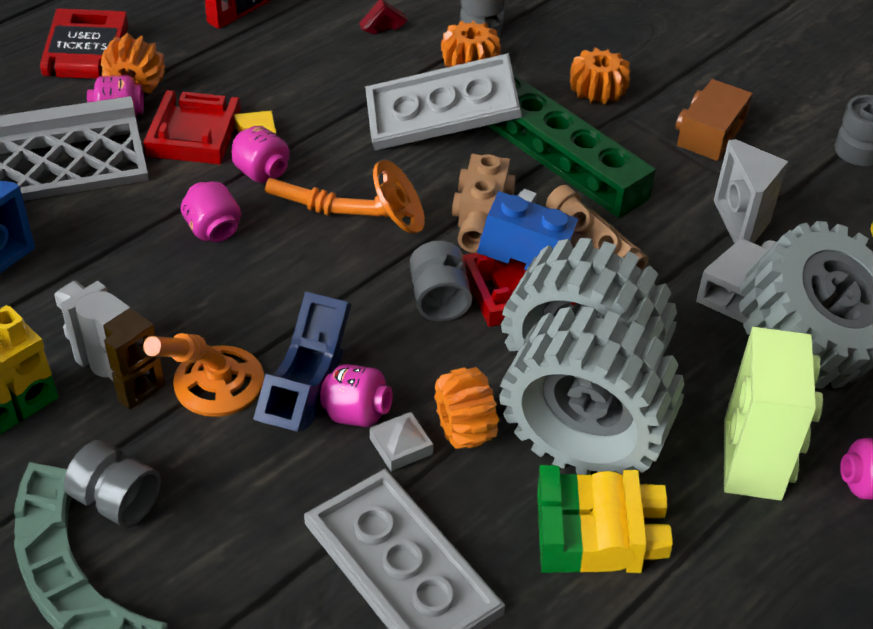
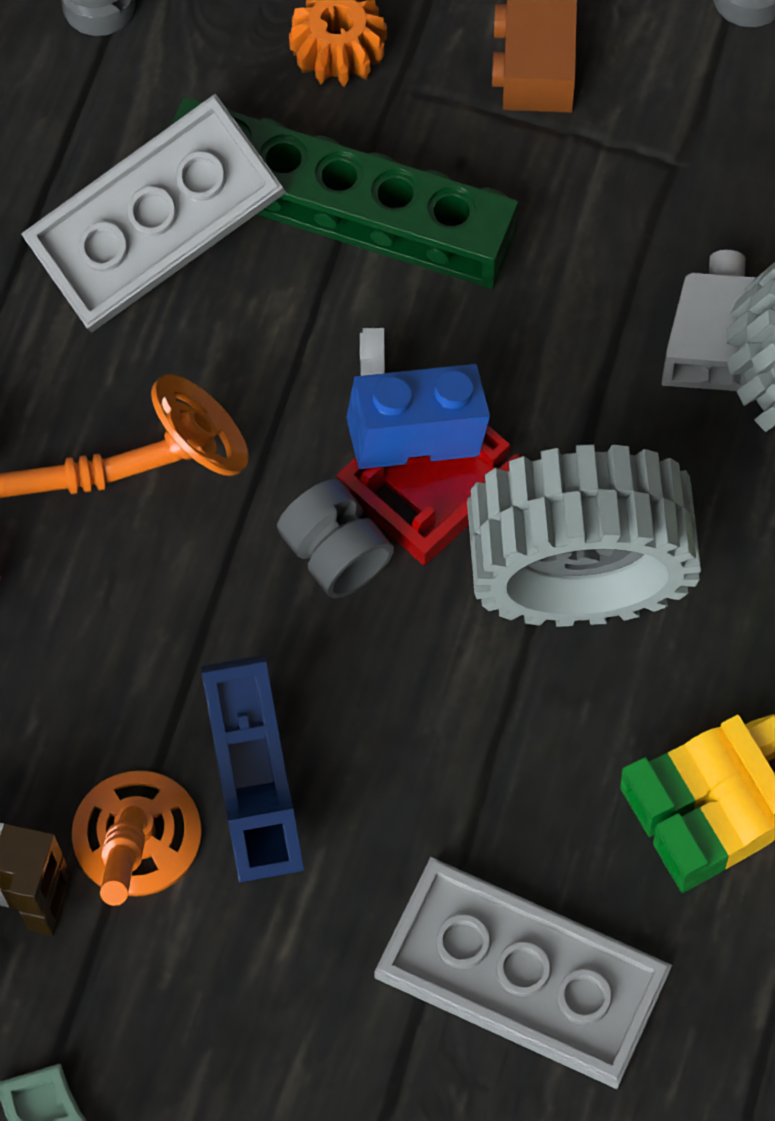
camera: 25 degrees left, 20 degrees up
dark grey wheel [64,440,161,528] -> none
dark pink head [320,364,393,428] -> none
light grey tile [370,412,433,471] -> none
orange gear [434,367,499,449] -> none
orange gear [441,20,501,67] -> none
medium nougat brick [452,154,516,253] -> none
light grey wheel [499,306,684,475] -> none
medium nougat brick [546,185,649,270] -> none
light grey slope [714,139,788,244] -> none

